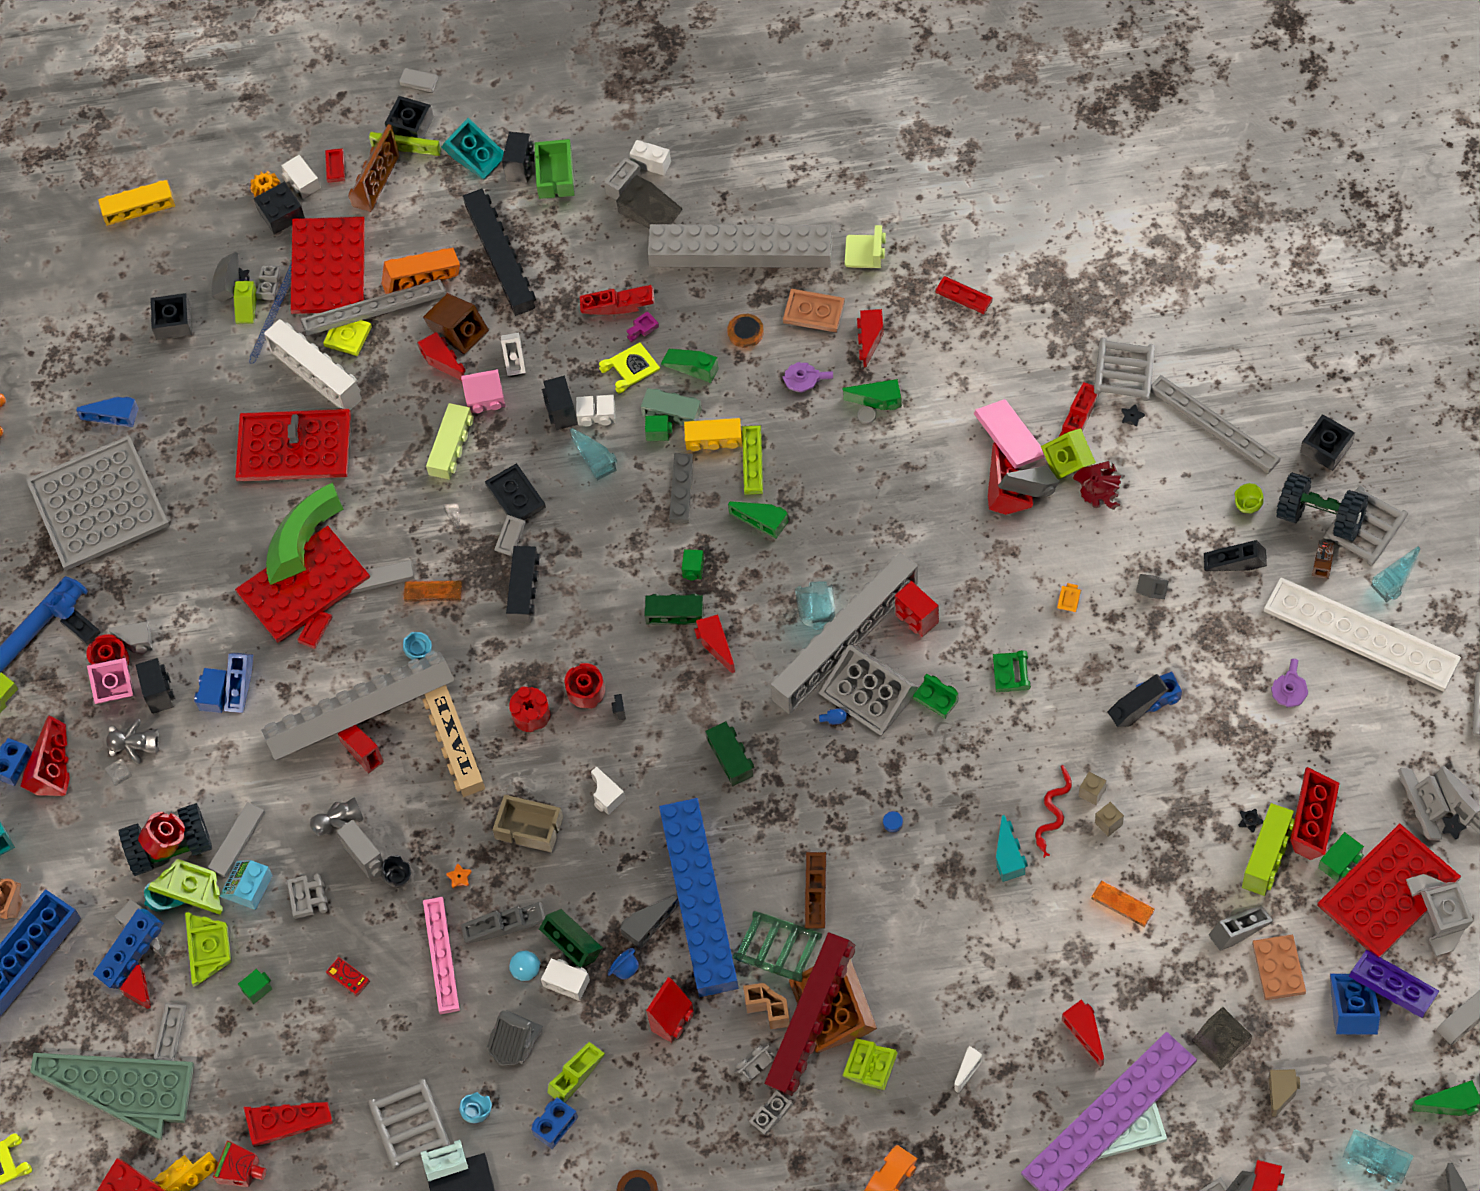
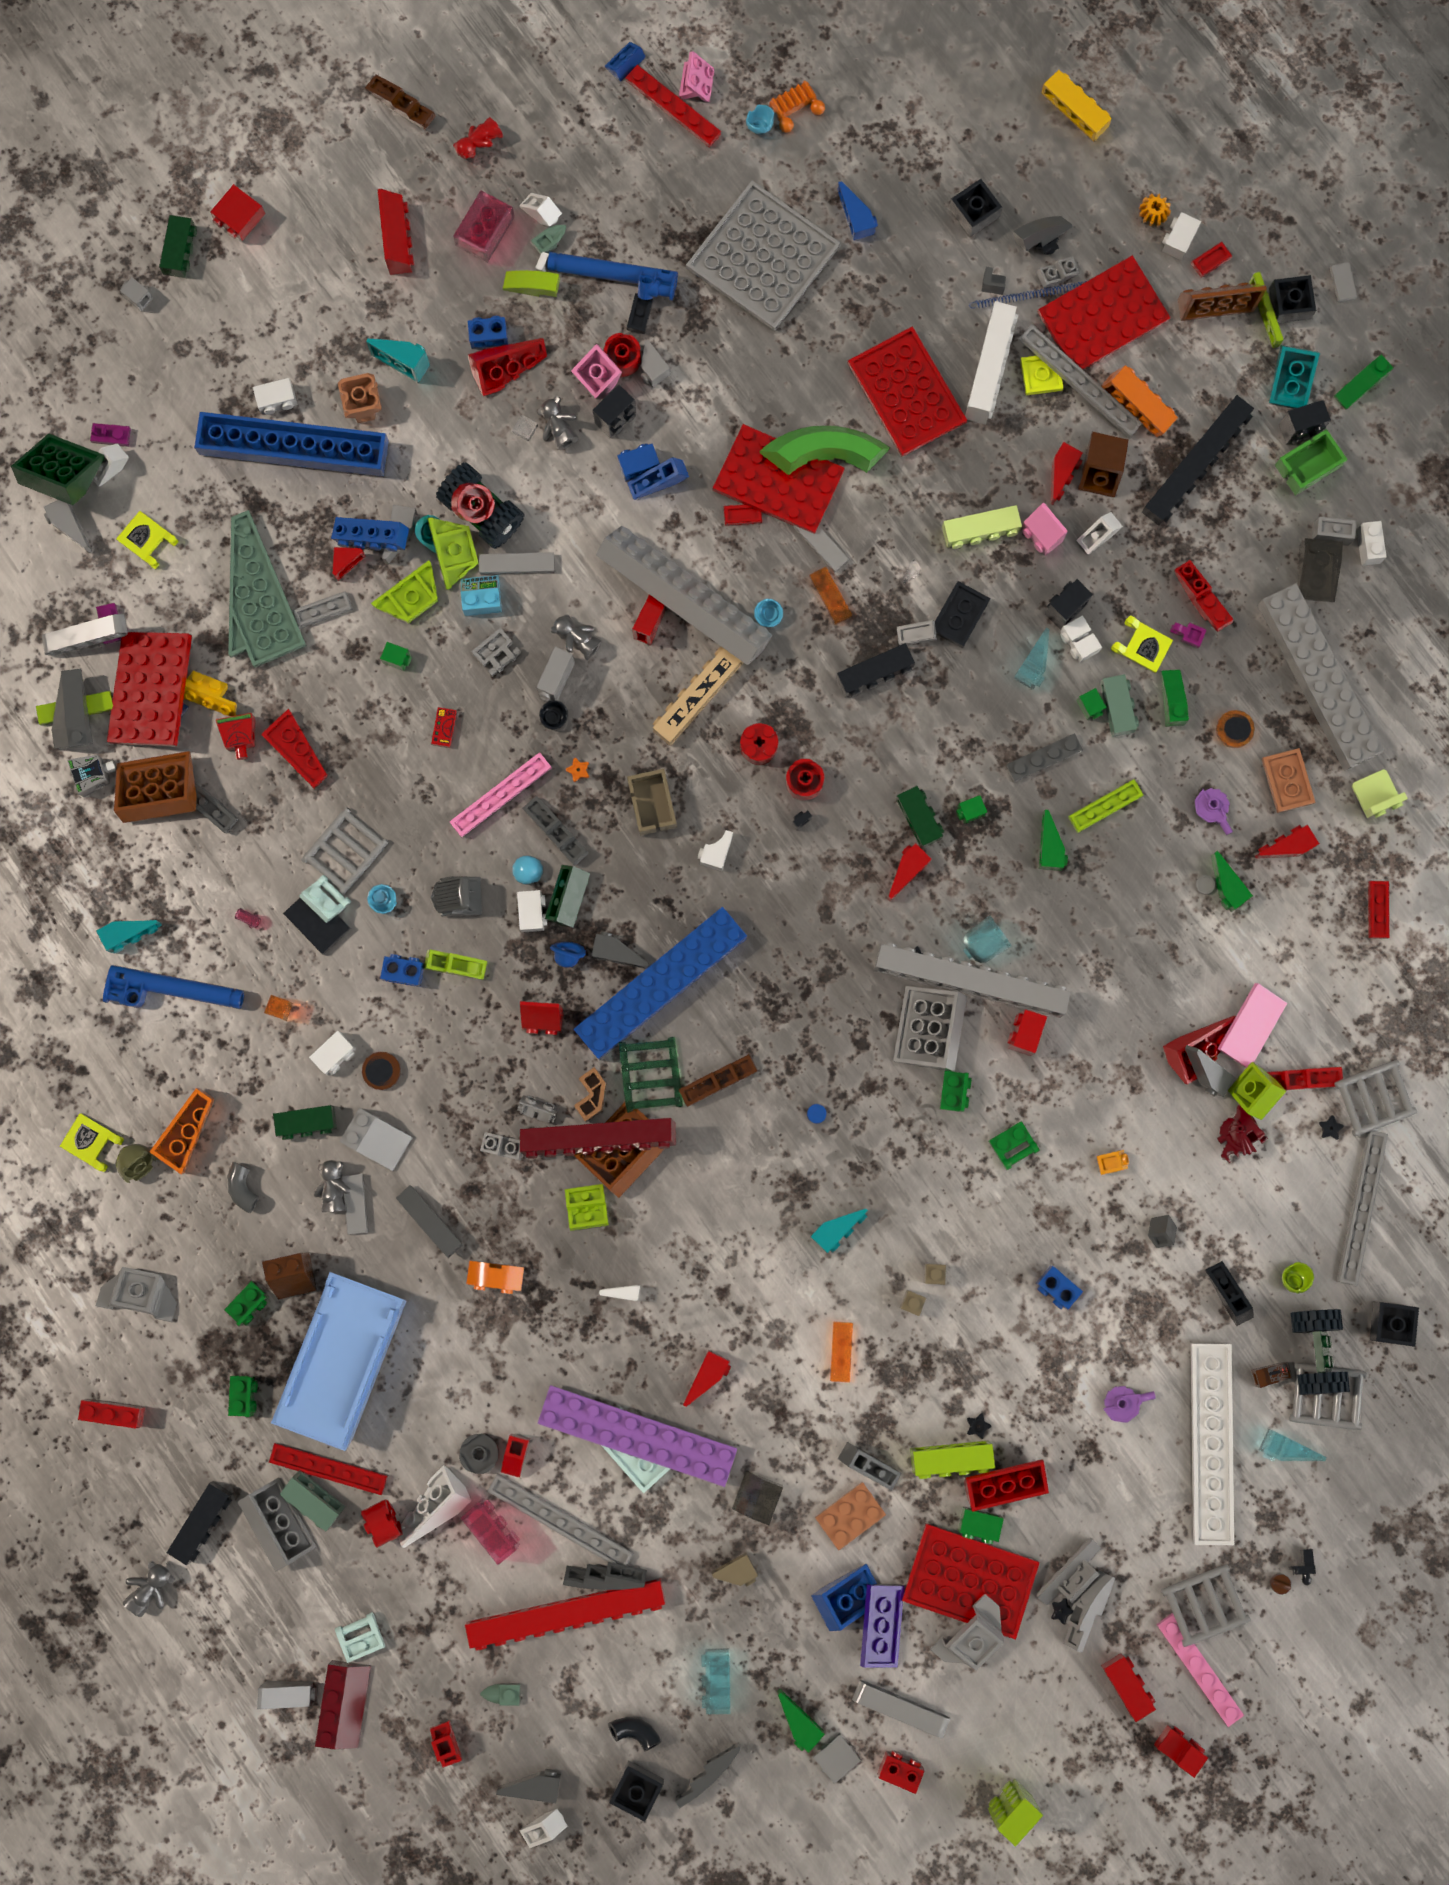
camera: 55 degrees right, 20 degrees up
lime slope [234,281,257,324] -> none
black brick [253,181,305,235] -> none
dark grey bar [288,414,299,443] -> none
yellow brick [684,418,742,451] -> none
dark green brick [705,721,755,787] -> none
blue cylinder [819,708,847,725] -> none
red animal [1035,765,1072,858] -> none
black slope [1107,674,1169,727] -> none
none -> dark grey panel [981,267,1006,295]
none -> green slope [1334,354,1394,410]

